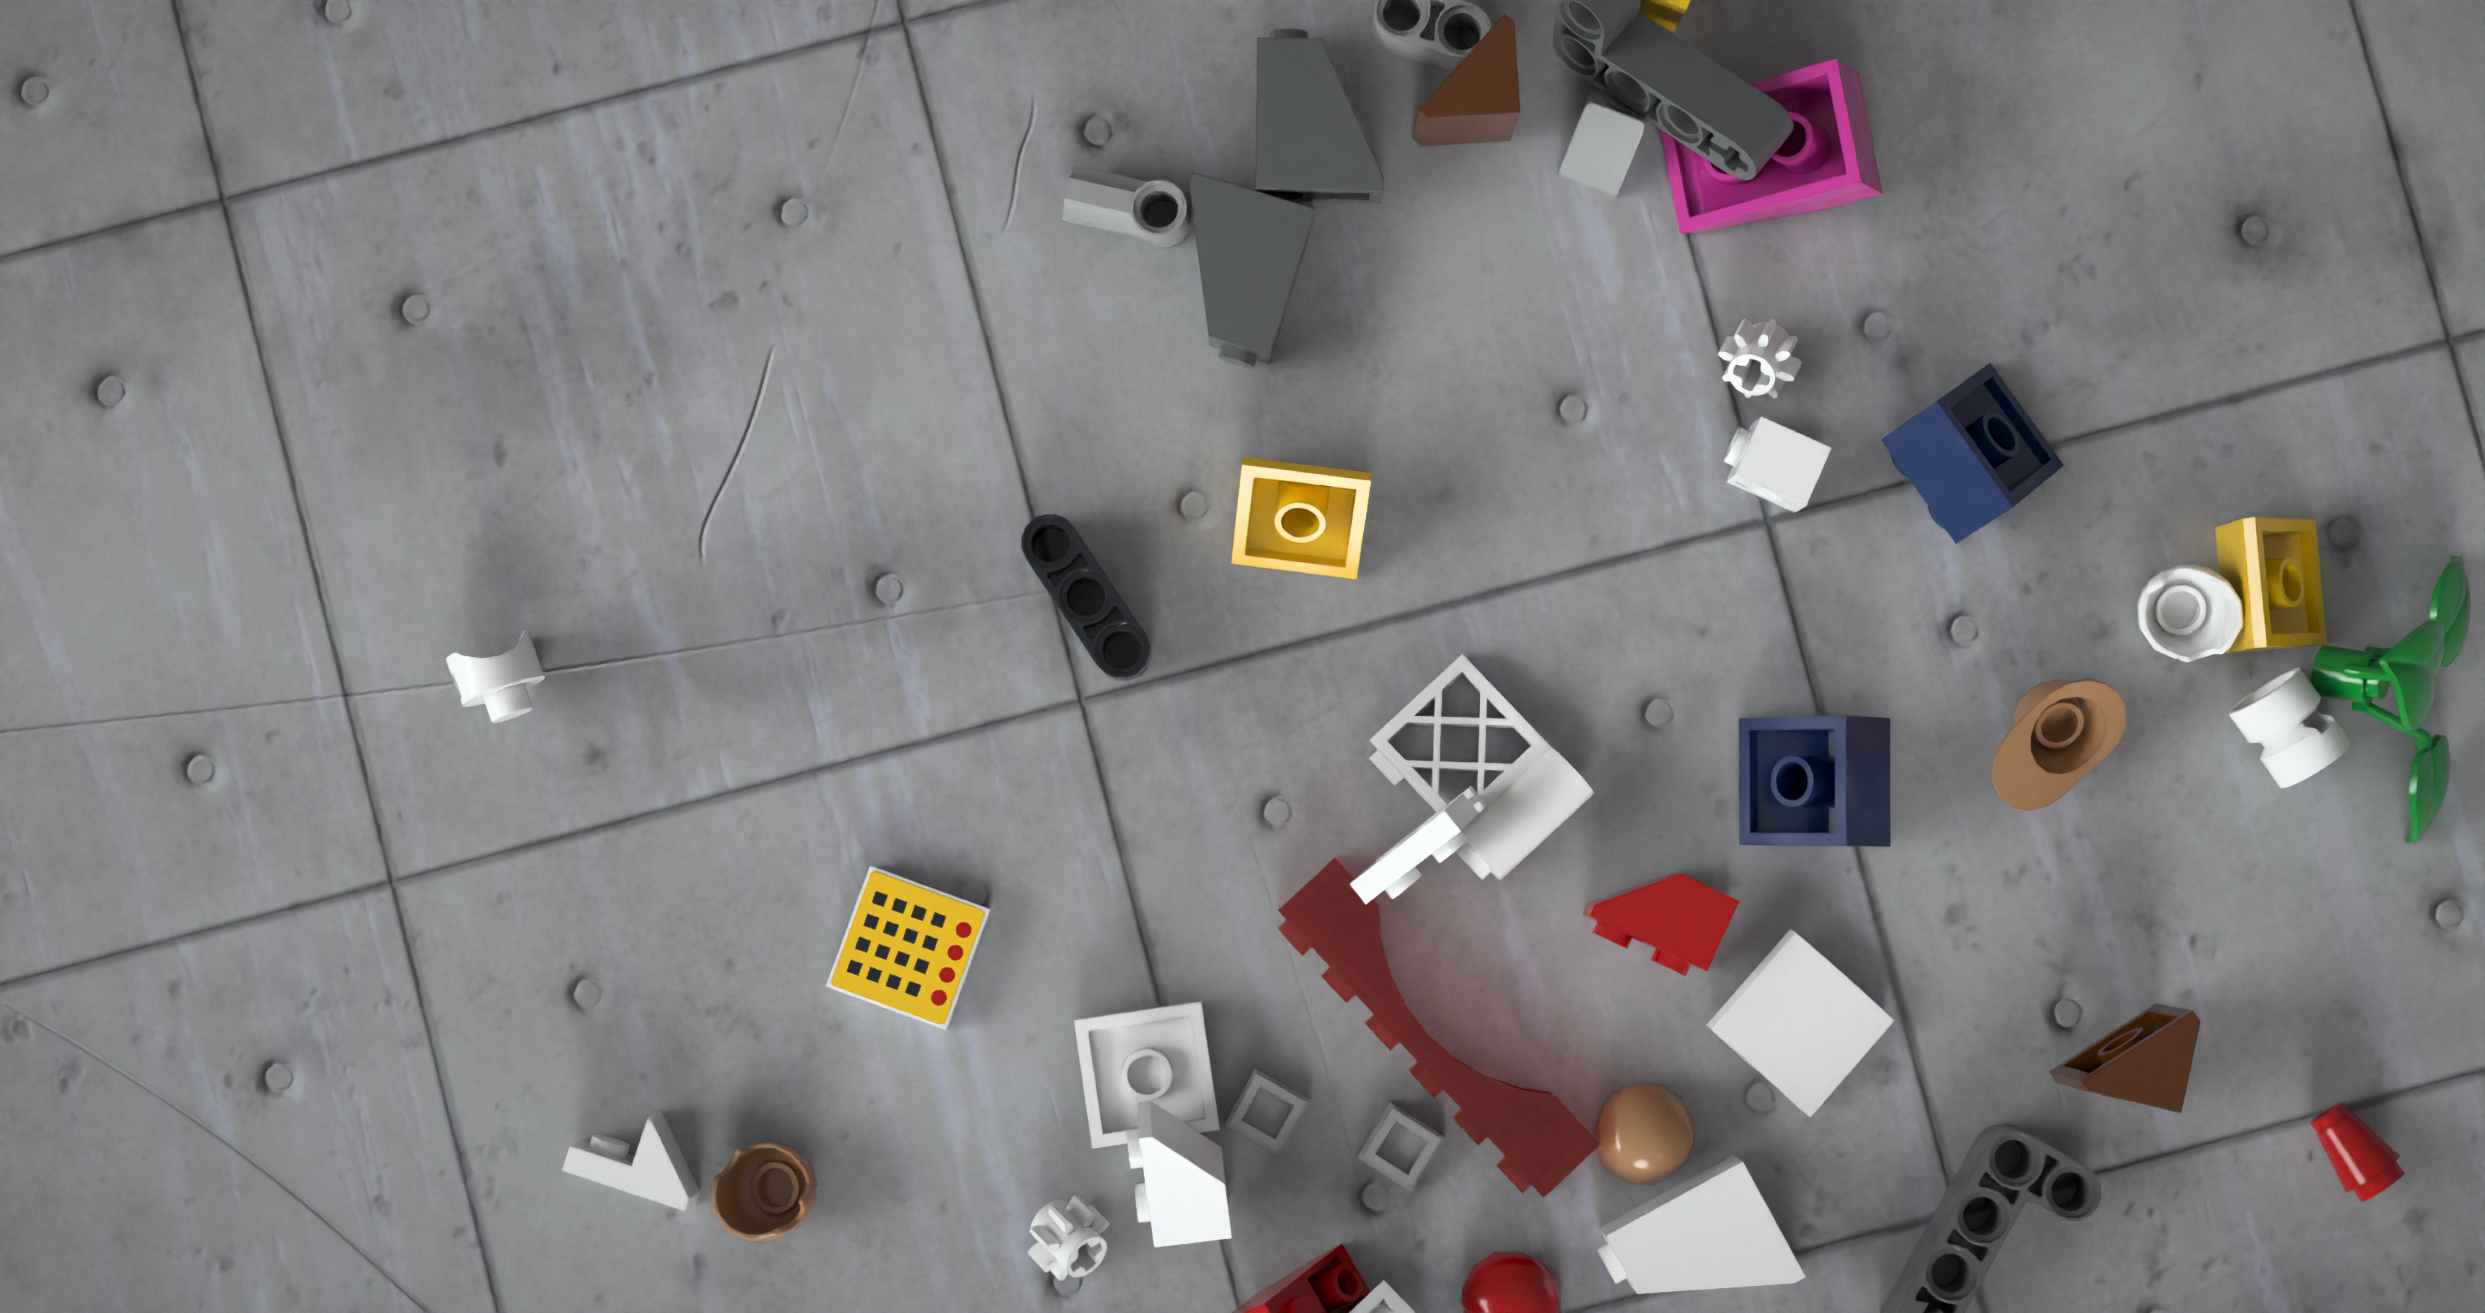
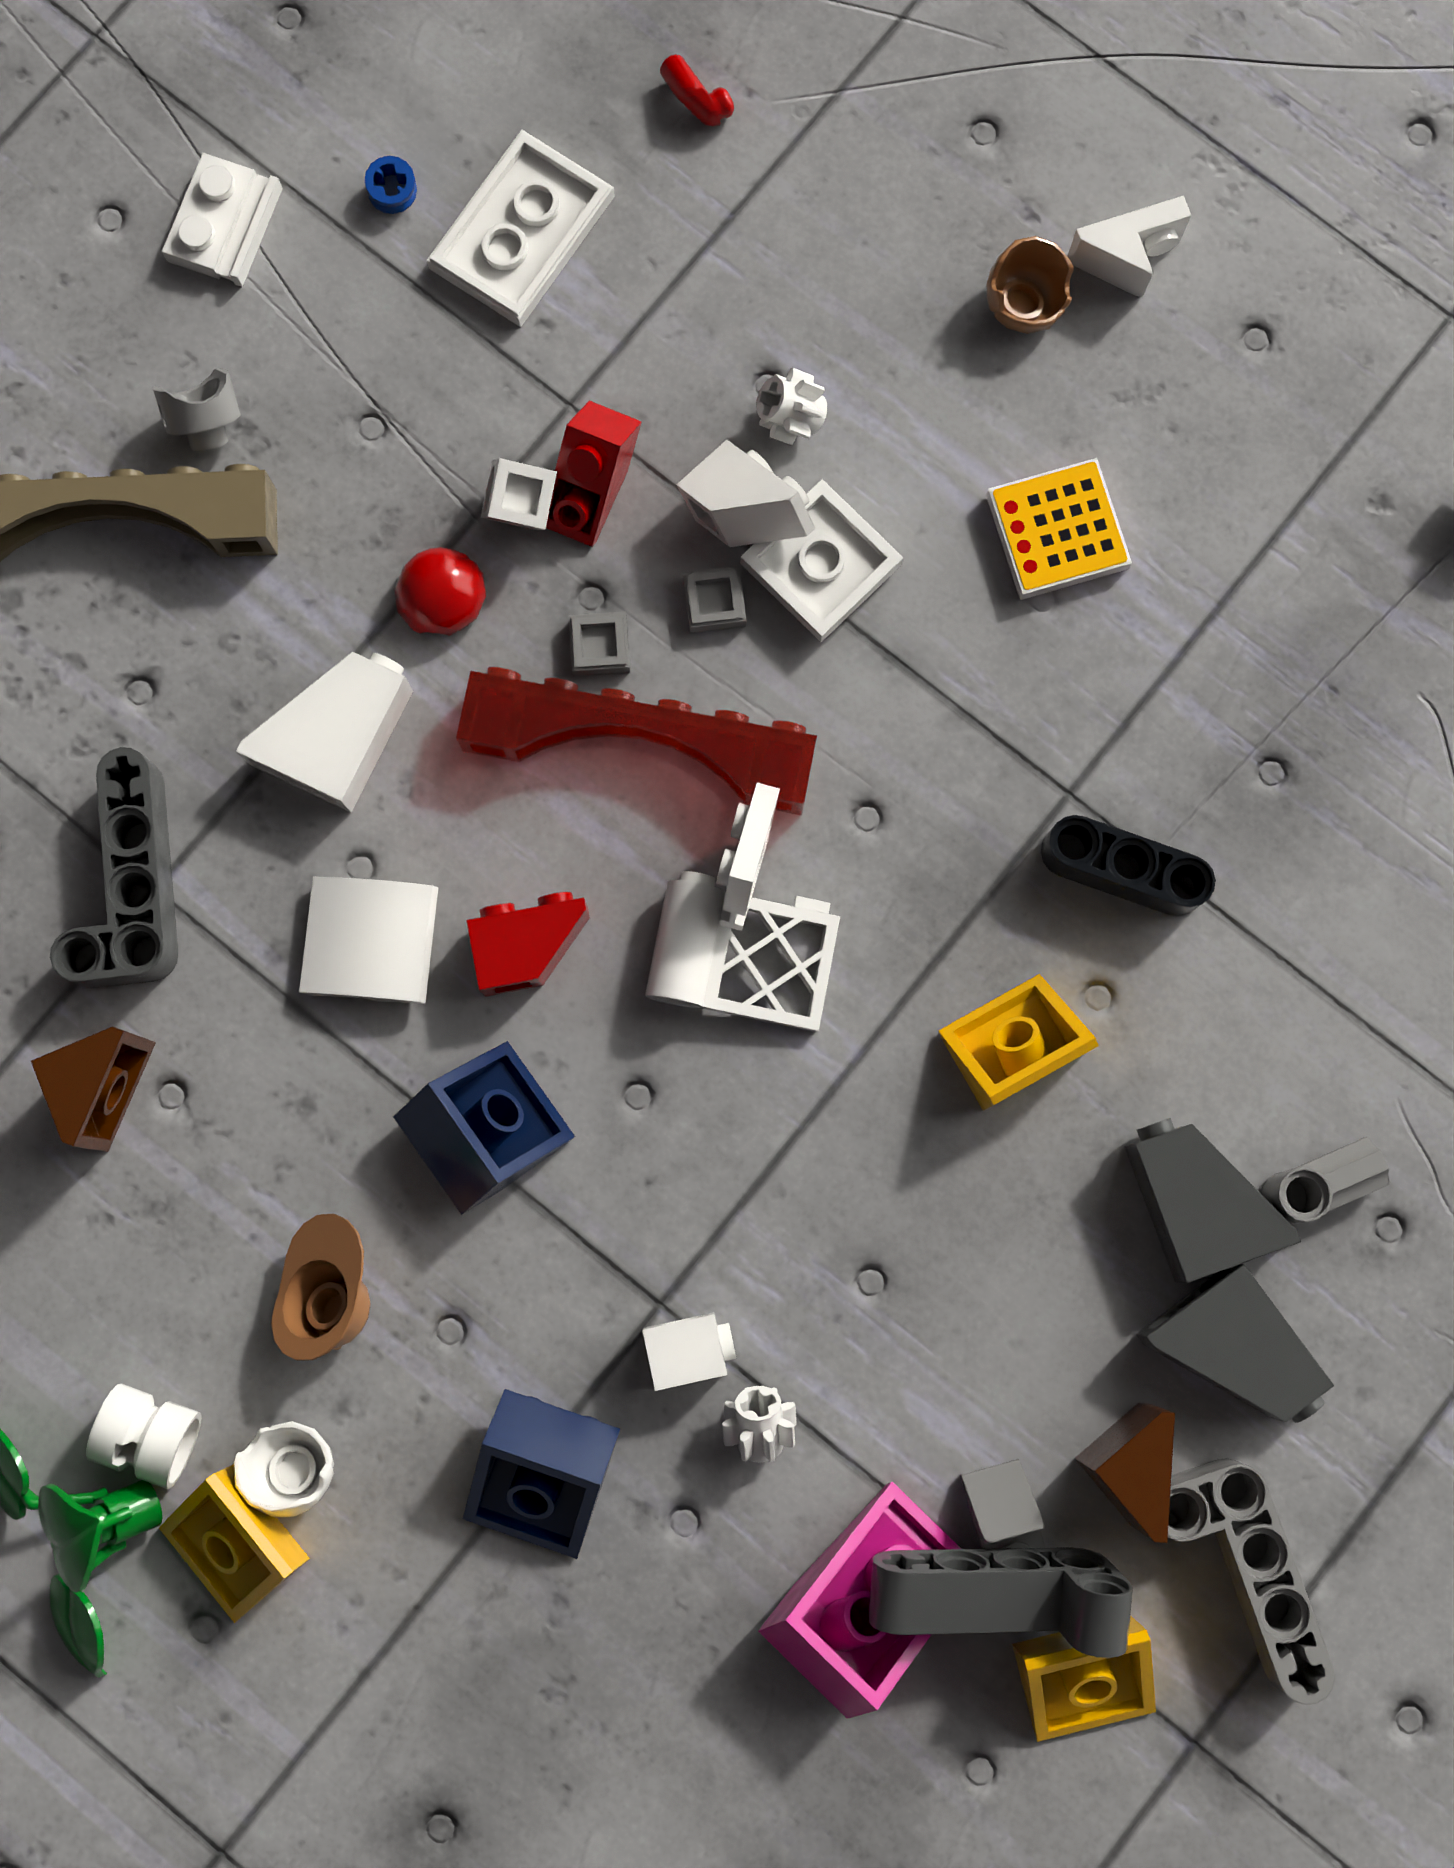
camera: 140 degrees right, 5 degrees down
medium nougat hair [1594,1083,1695,1185] -> none

